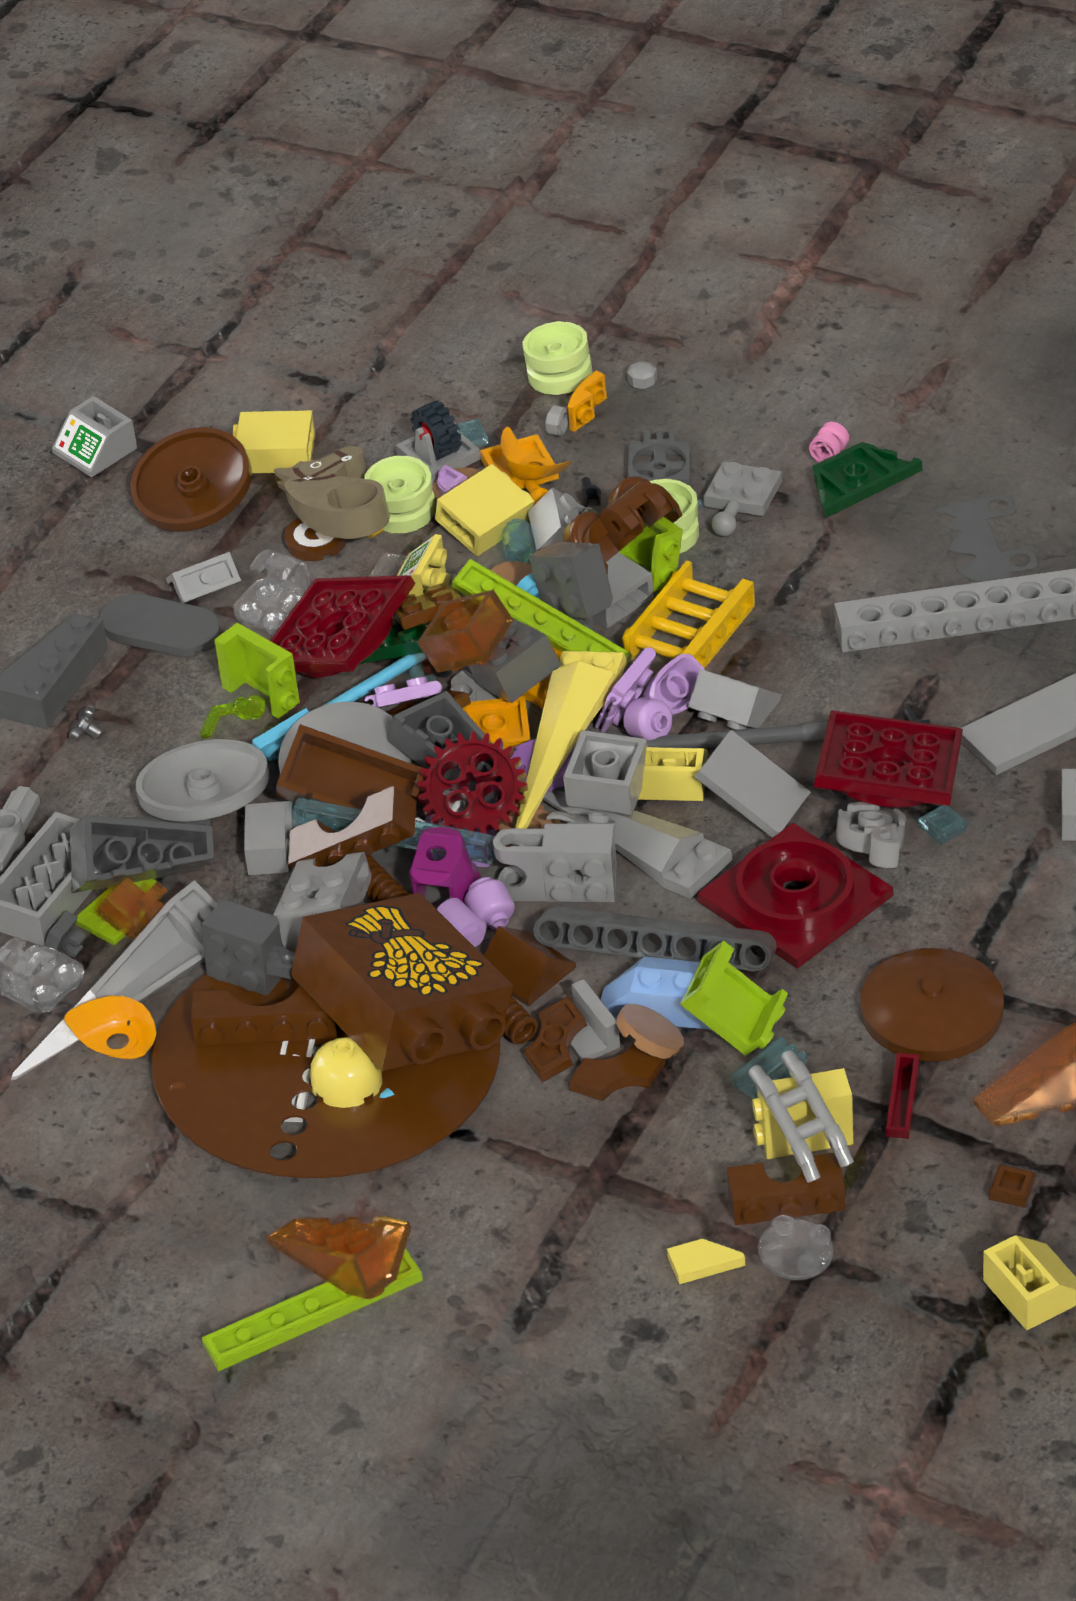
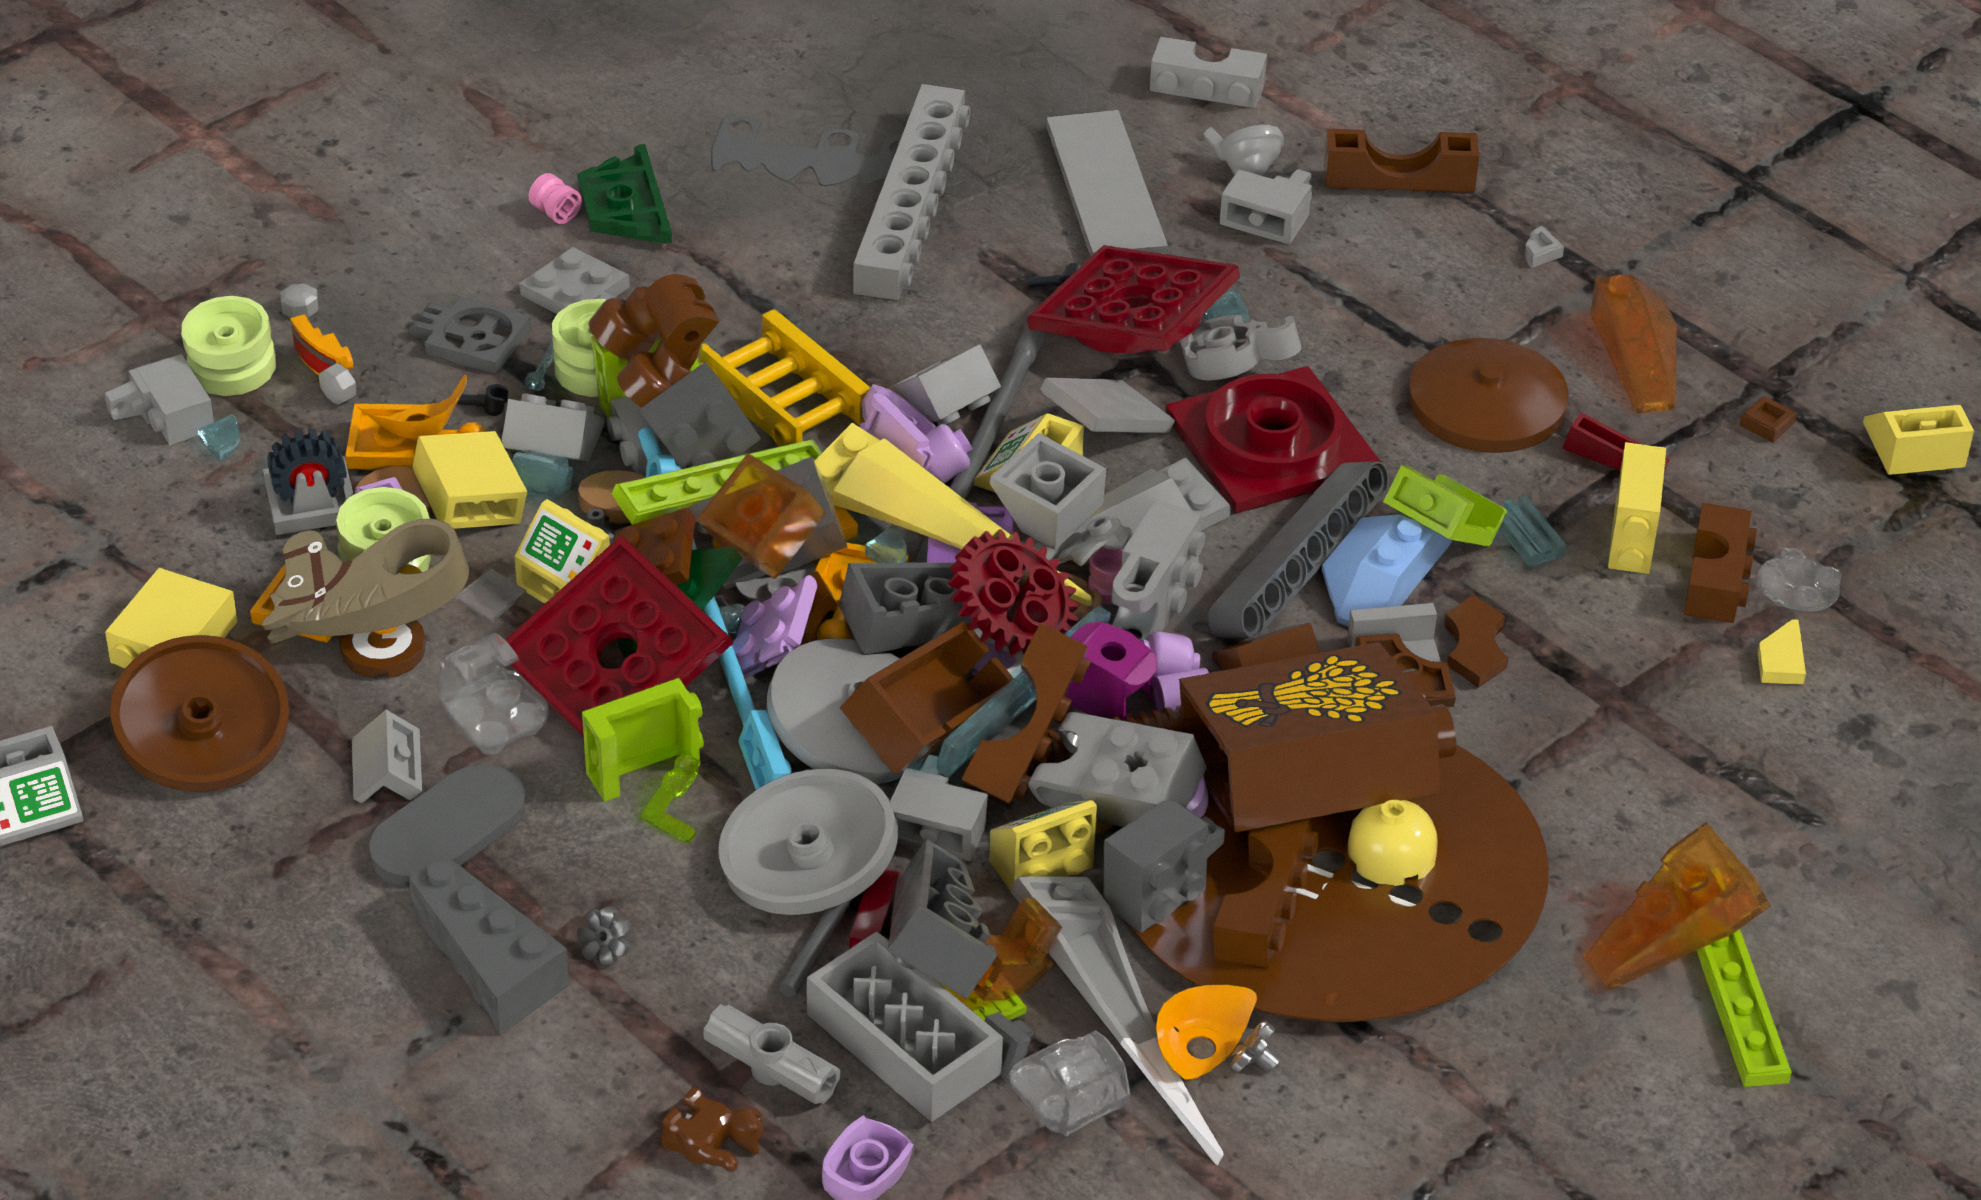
camera: 75 degrees left, 0 degrees up
medium nougat tile [616,1004,684,1059] -> none
light grey piece [748,1050,854,1183] -> none
none -> light grey hinge [105,354,215,445]
none -> clear light blue tile [198,414,240,462]
none -> clear light blue tile [865,524,907,563]
none -> light yellow slope [989,800,1097,896]
none -> flat silver plant [1230,1021,1280,1073]

